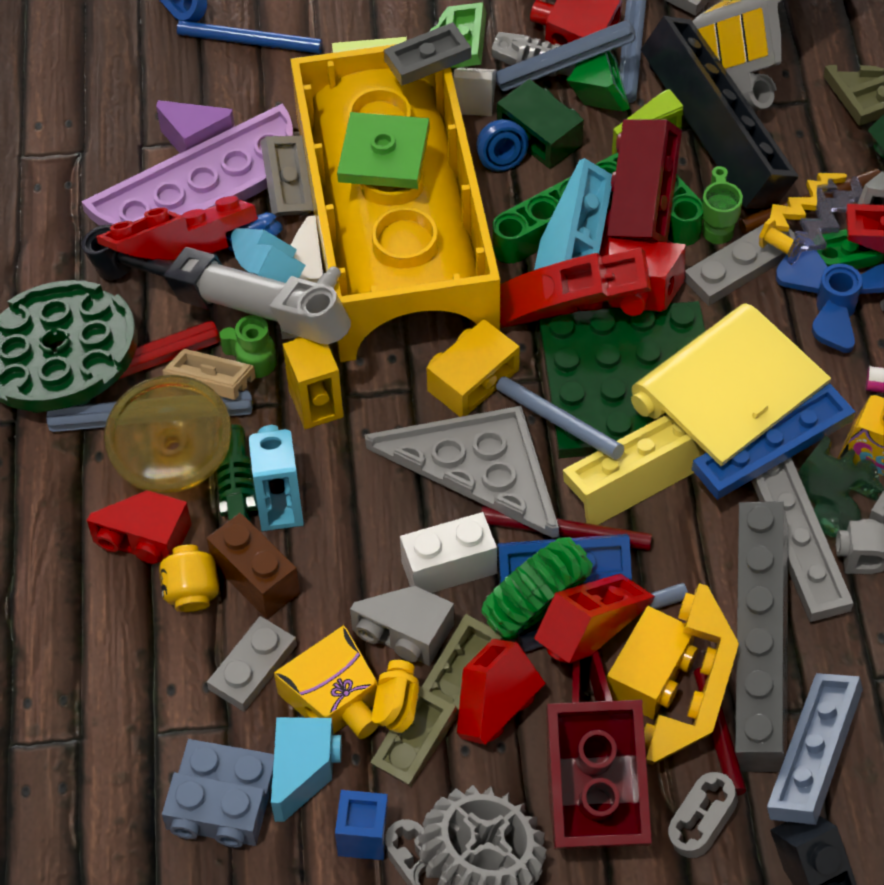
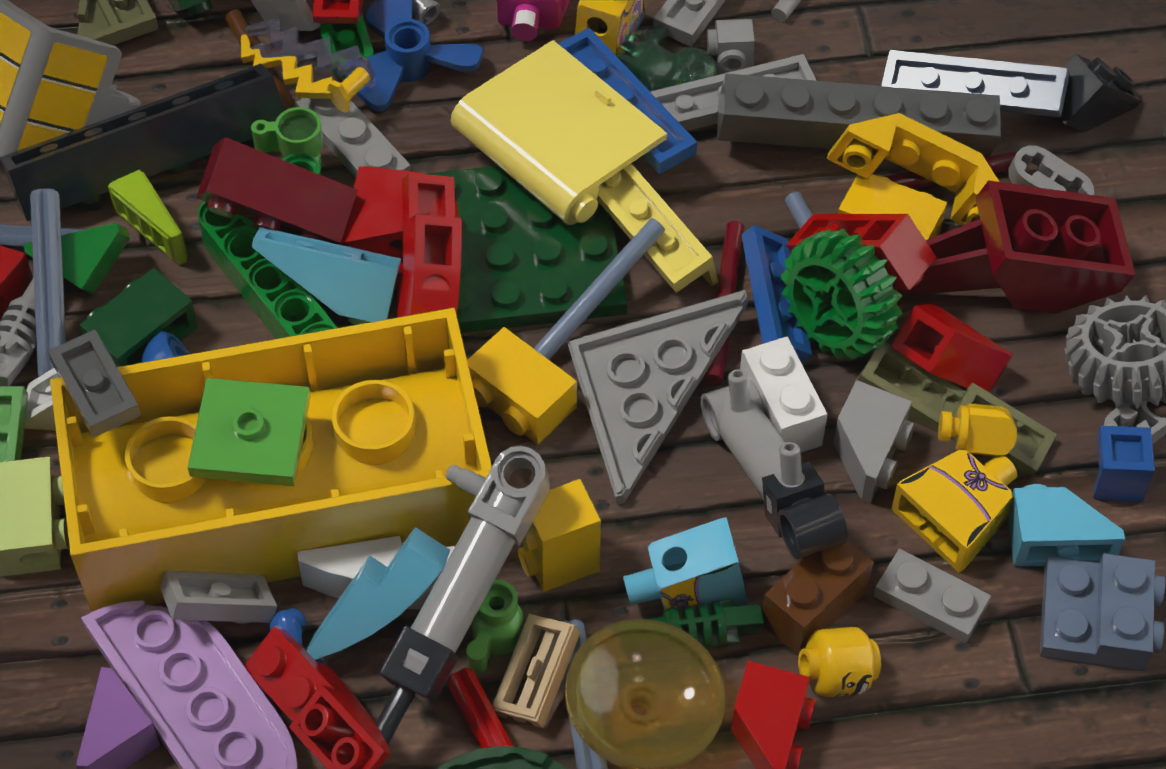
camera: 95 degrees left, 0 degrees up
none -> piece [701,369,848,560]

